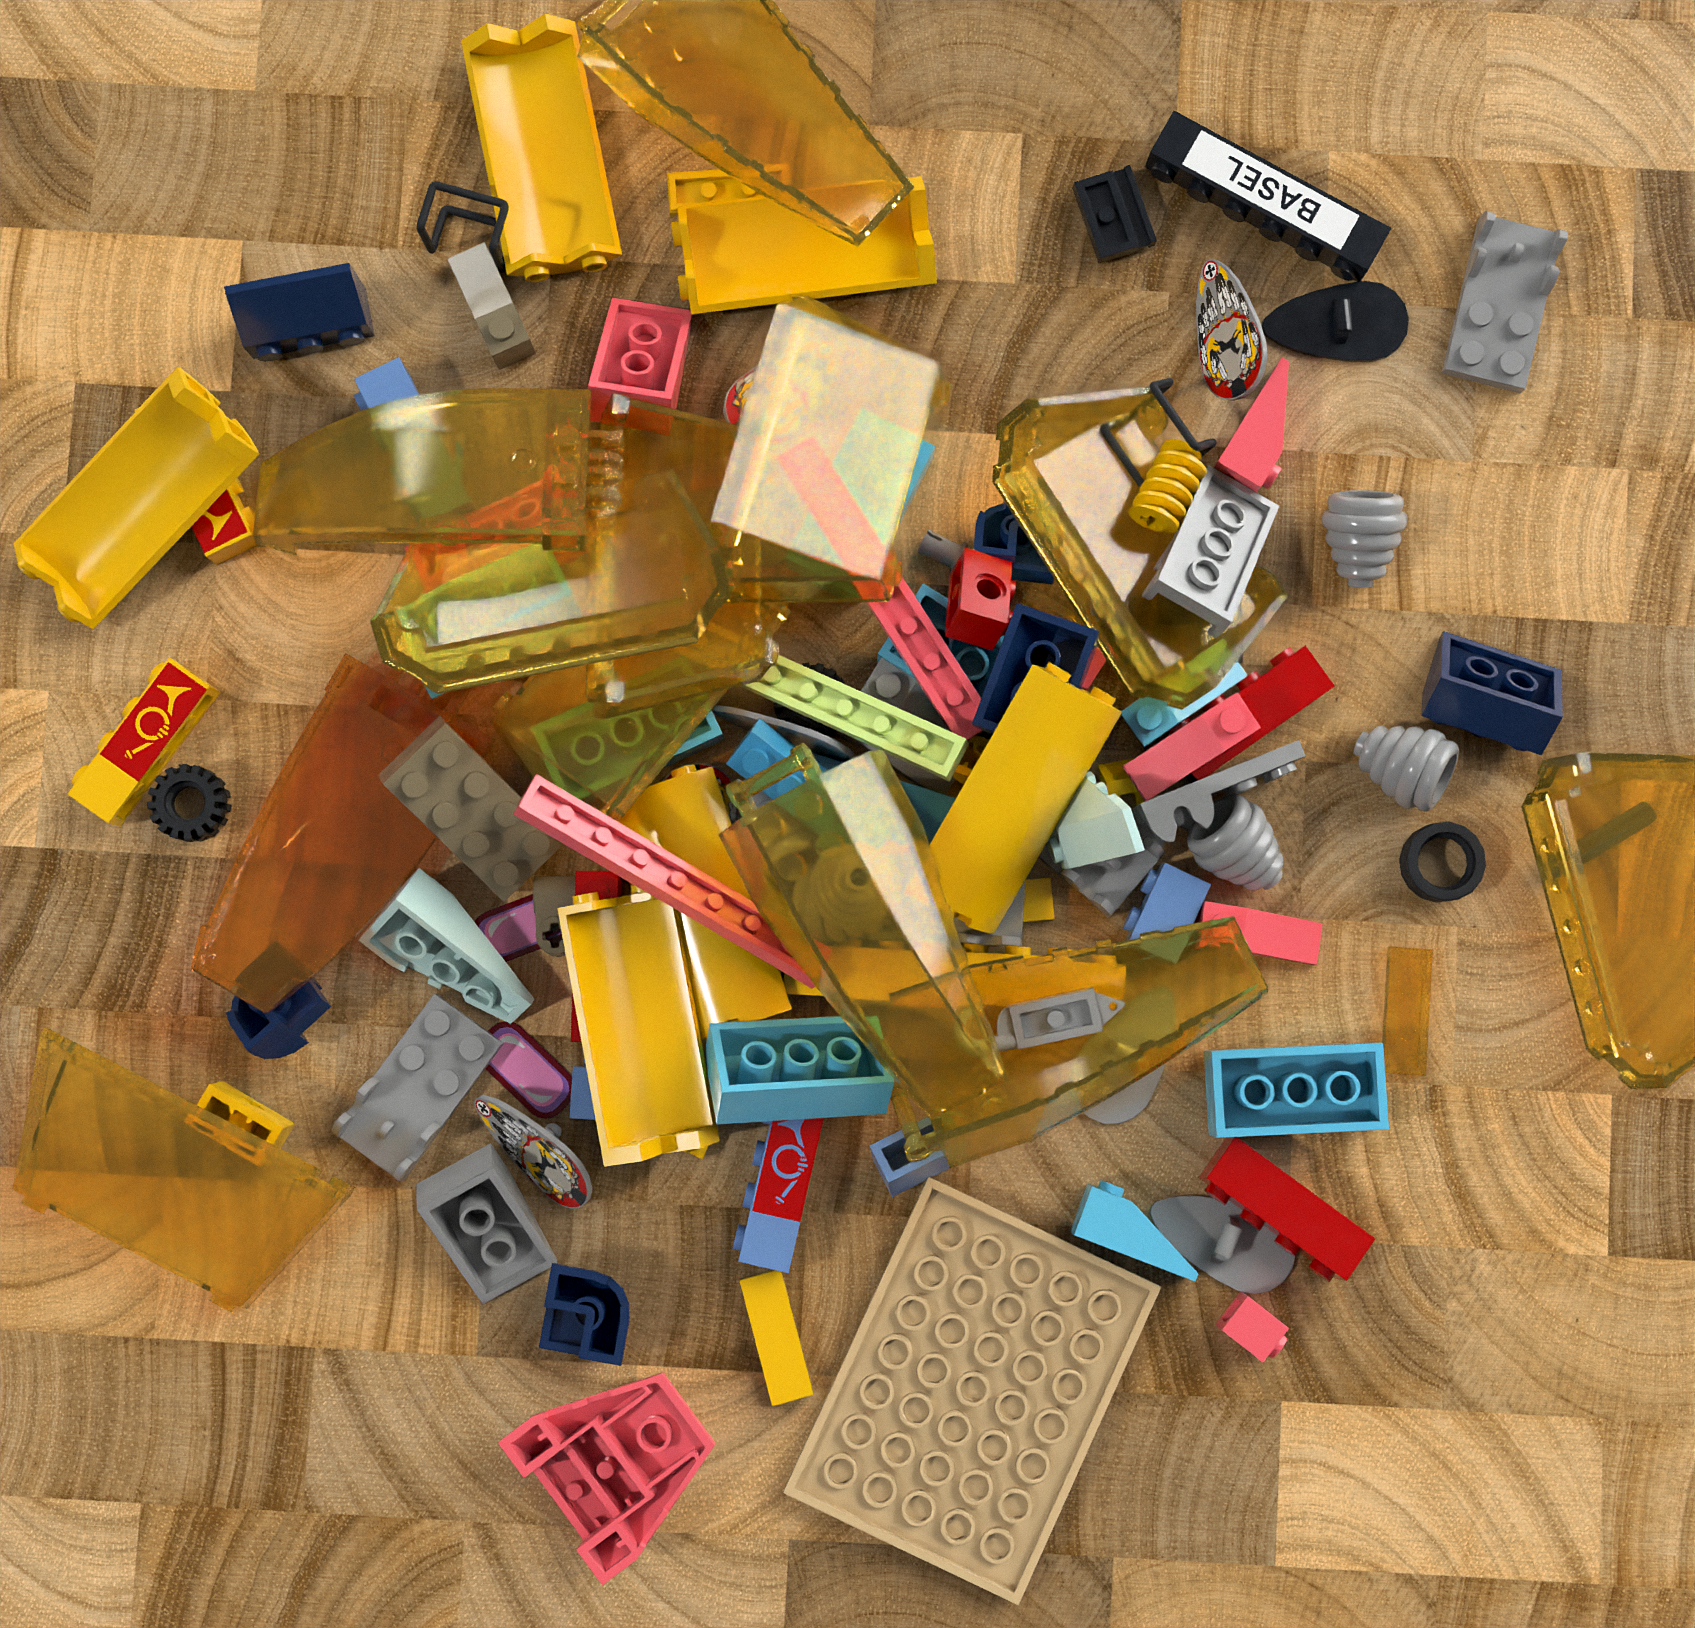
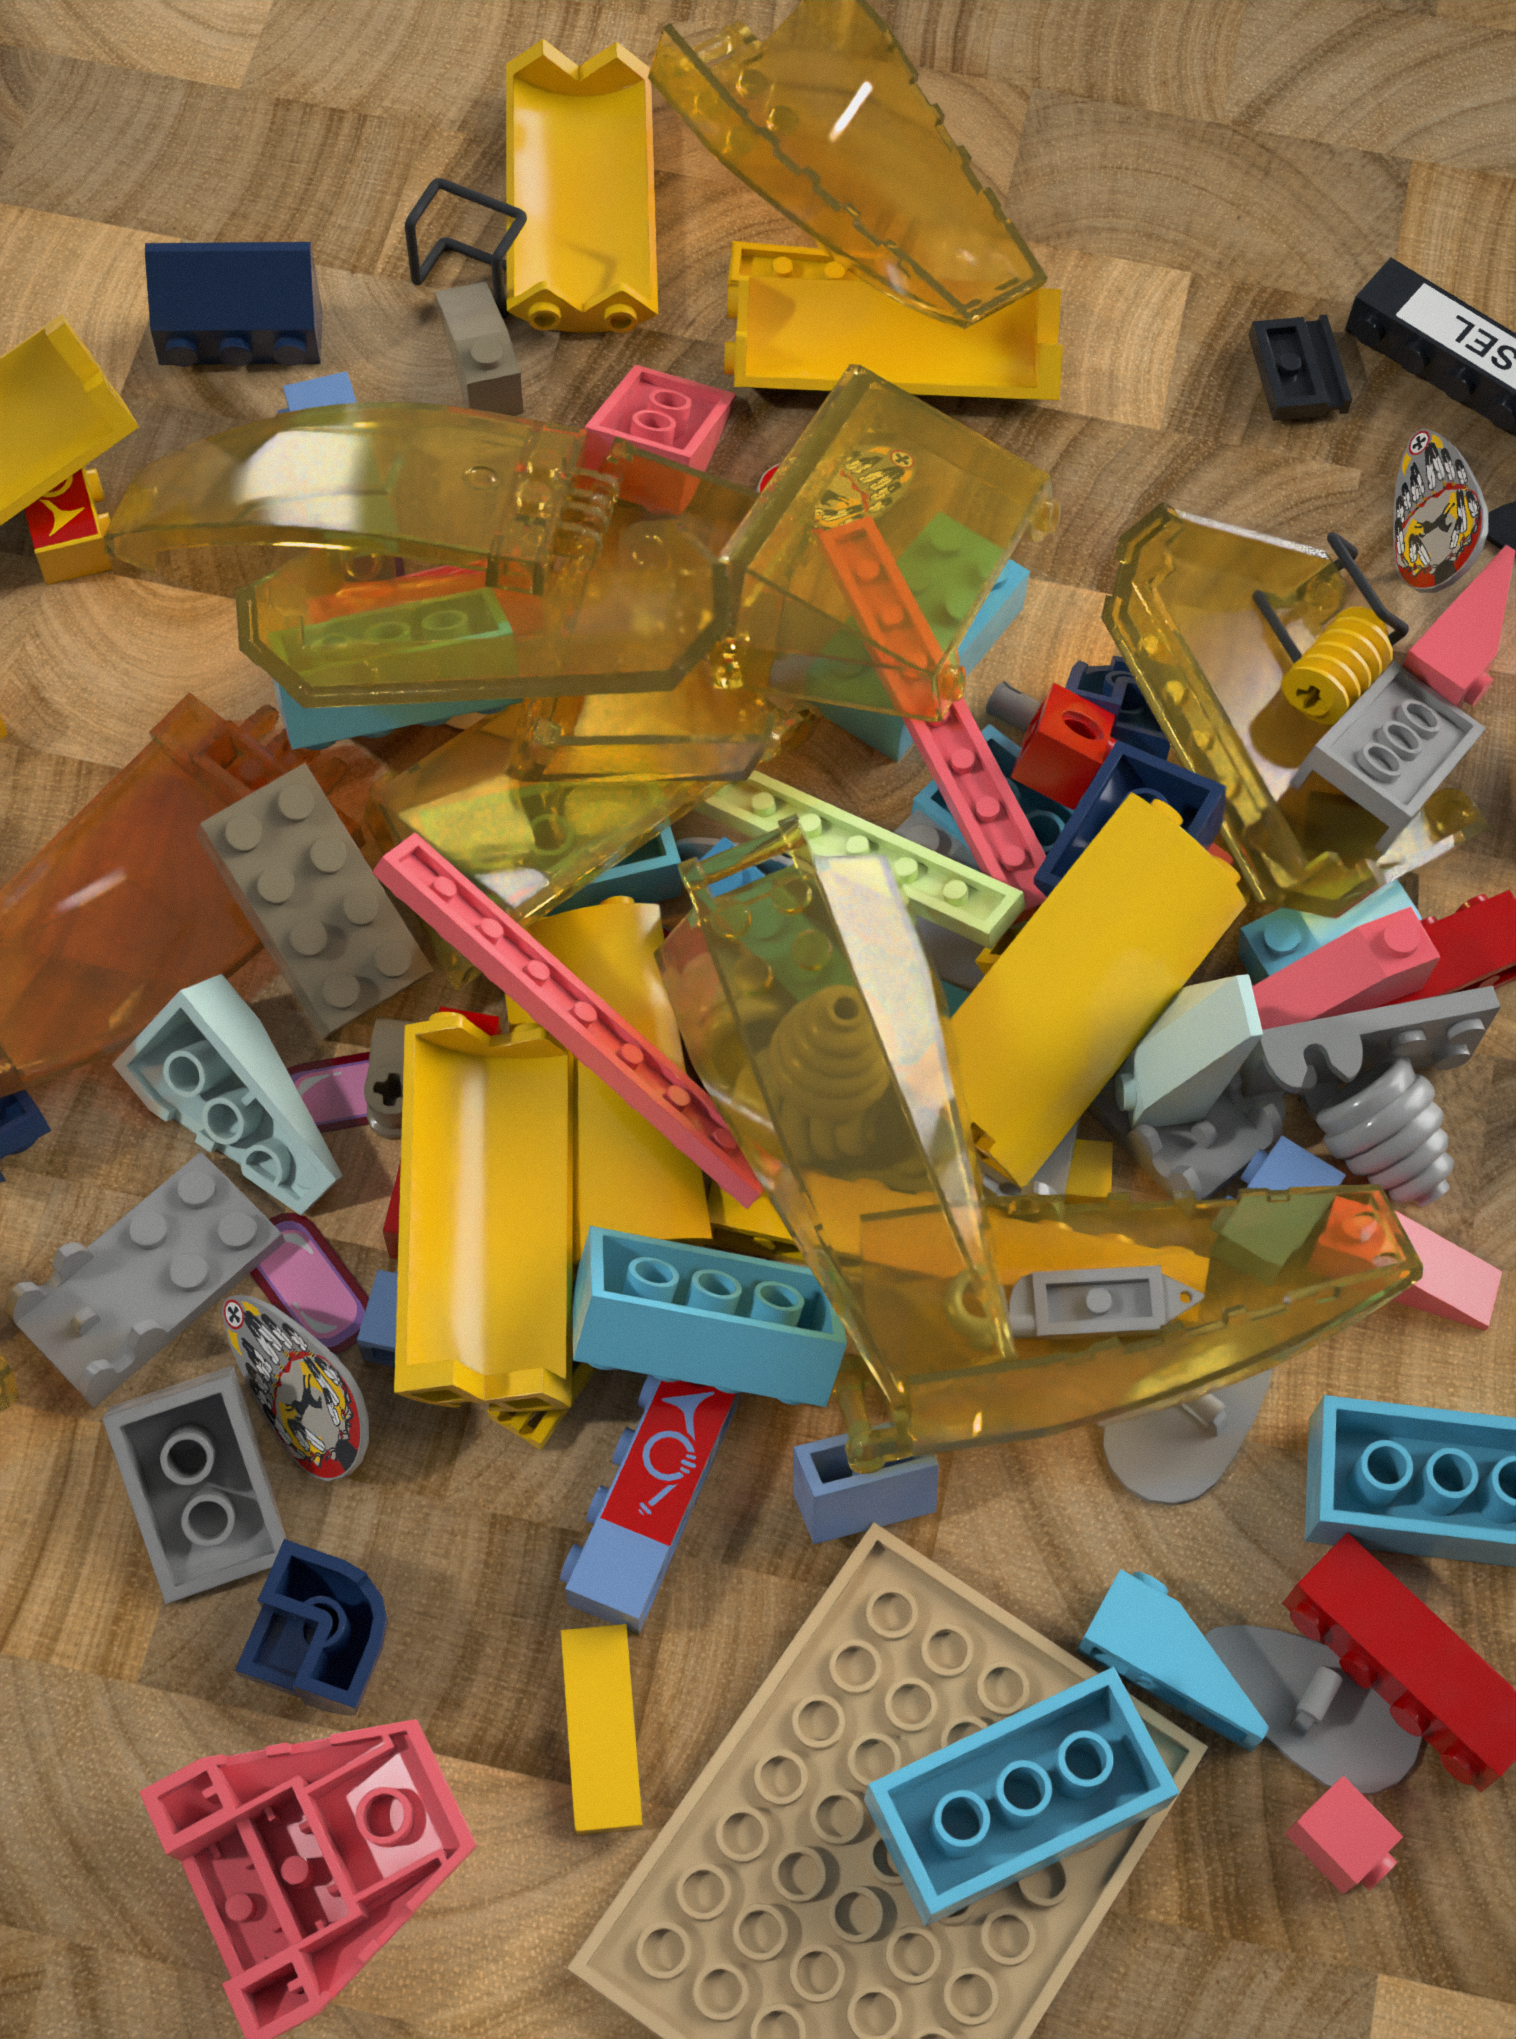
camera: 10 degrees right, 20 degrees down
none -> medium azure brick [864,1667,1180,1927]

